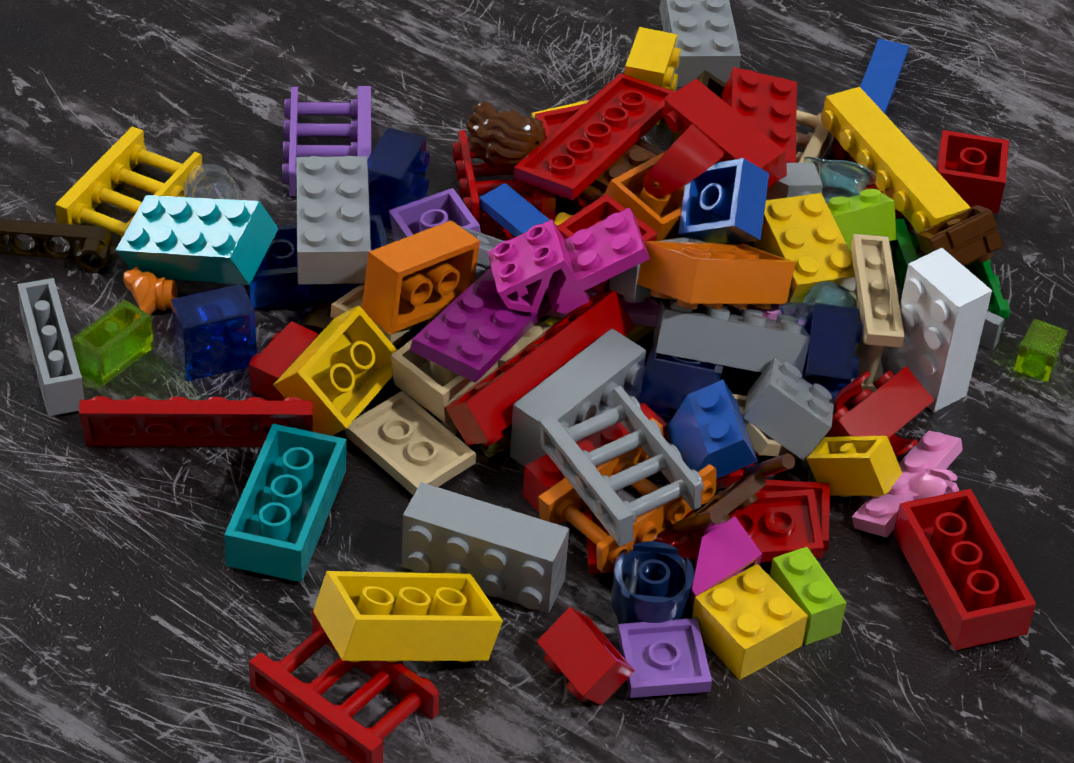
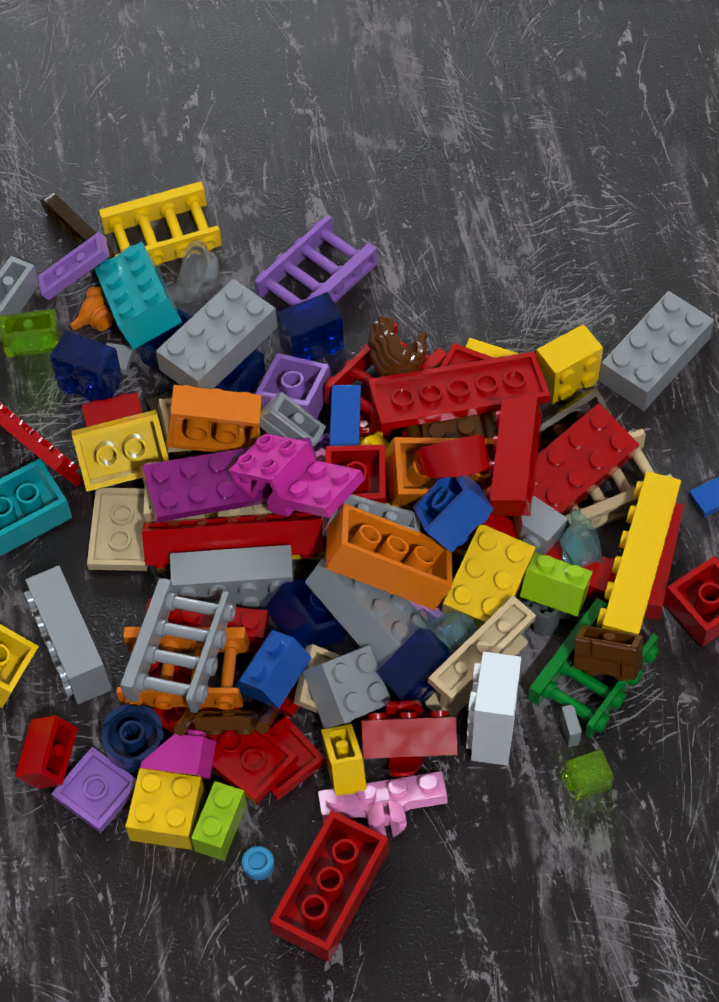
camera: 50 degrees right, 15 degrees up
none -> medium lavender plate [38,232,110,300]
none -> dark azure tile [242,846,274,880]

